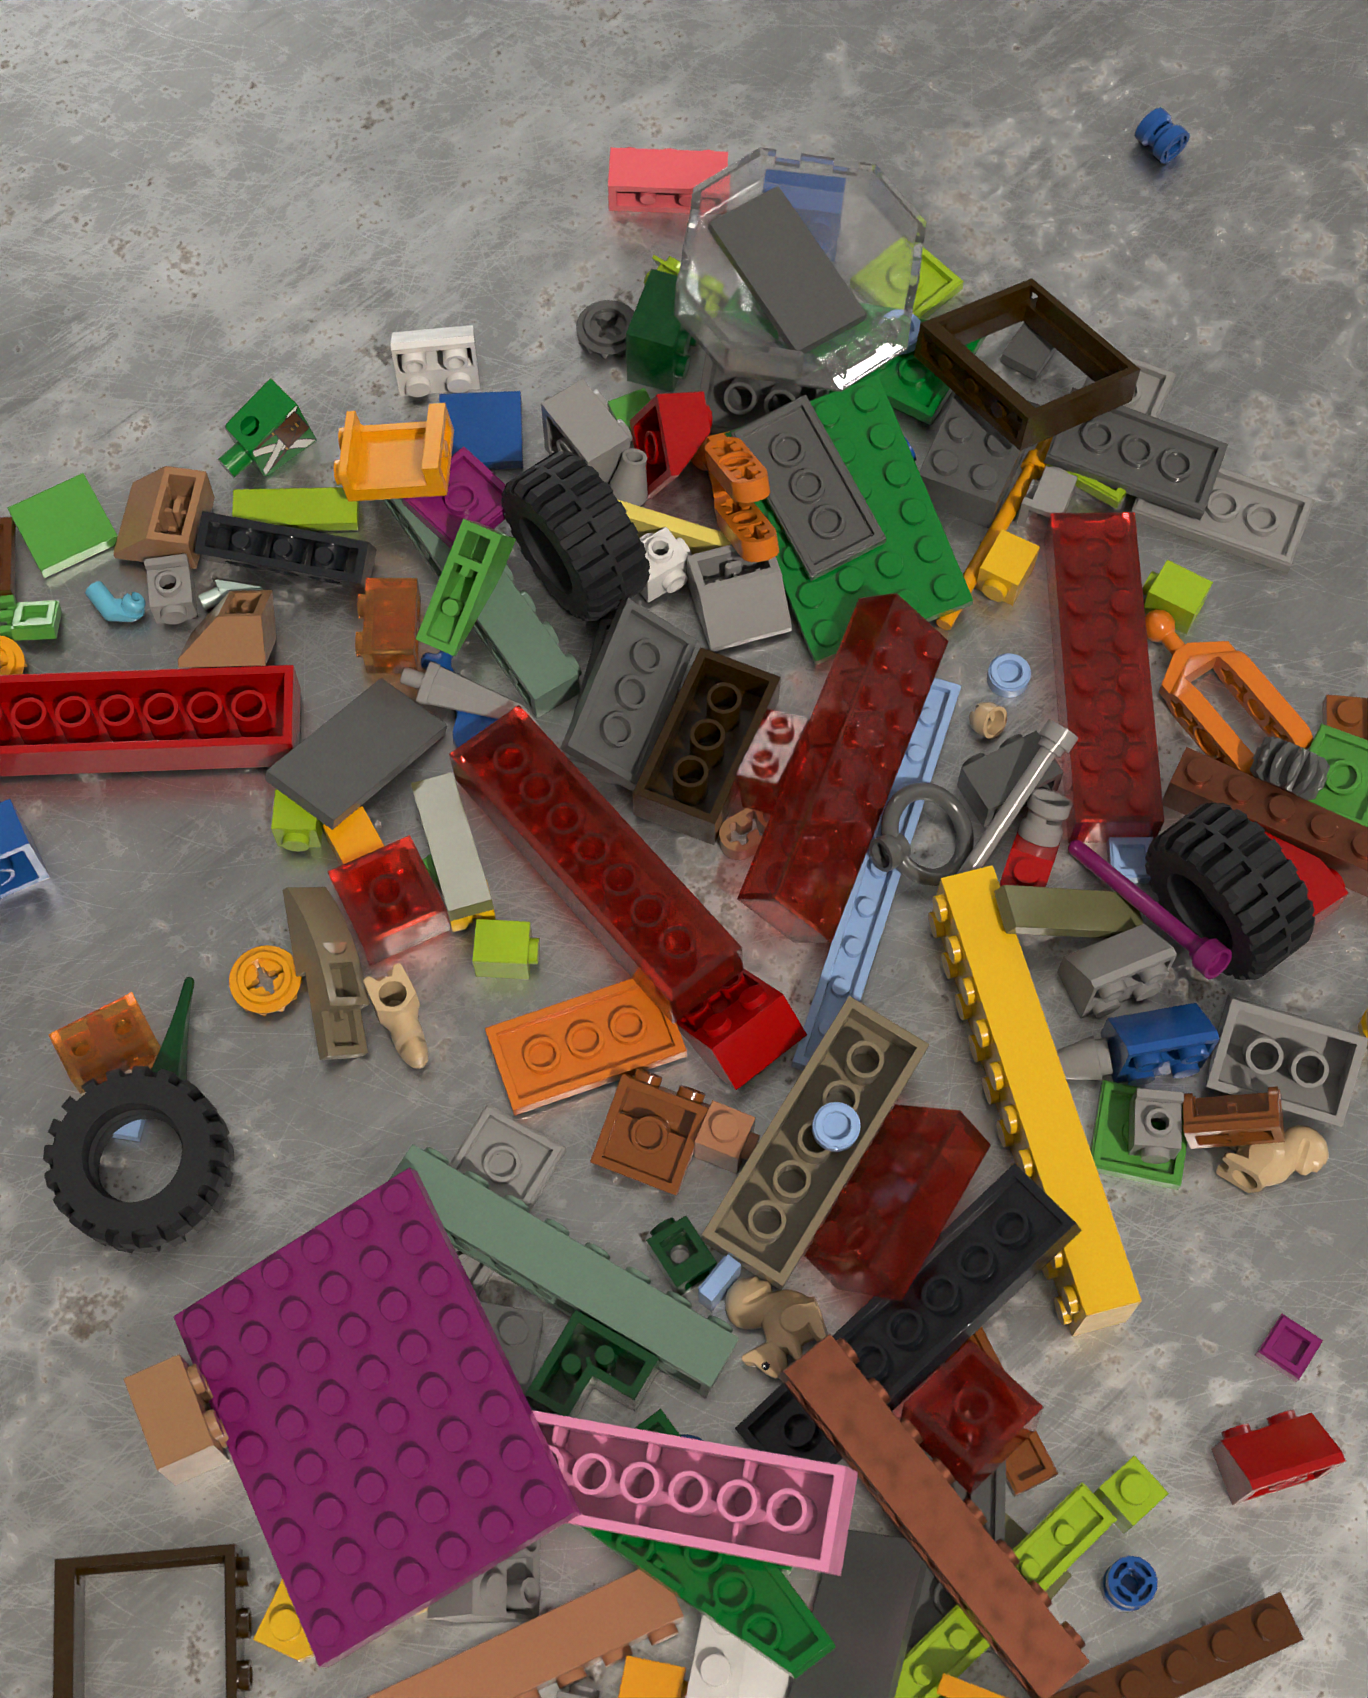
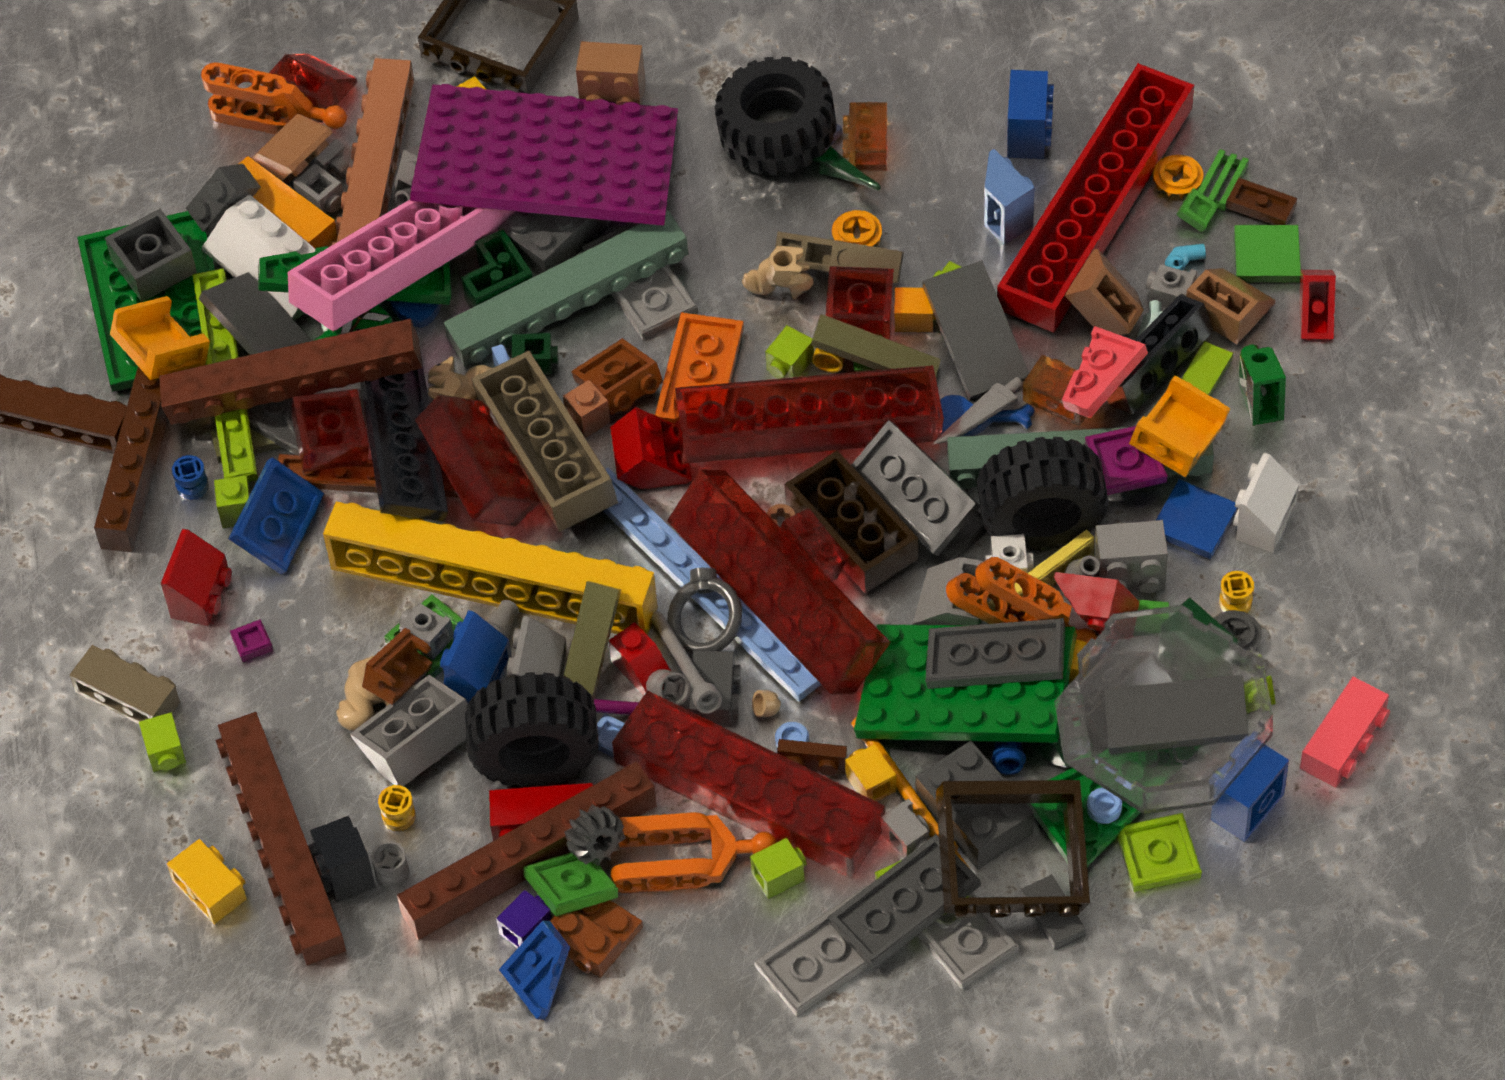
camera: 125 degrees right, 10 degrees down
bright green slope [416,519,516,656] -> none
light blue tile [812,1102,860,1152] -> none
none -> blue tile [228,457,325,575]
none -> reddish brown plate [777,739,848,776]
none -> medium blue slope [984,149,1035,245]
none -> coral wing [1062,326,1148,418]
none -> yellow wheel [1219,571,1254,613]
none -> red slope [1300,269,1336,339]

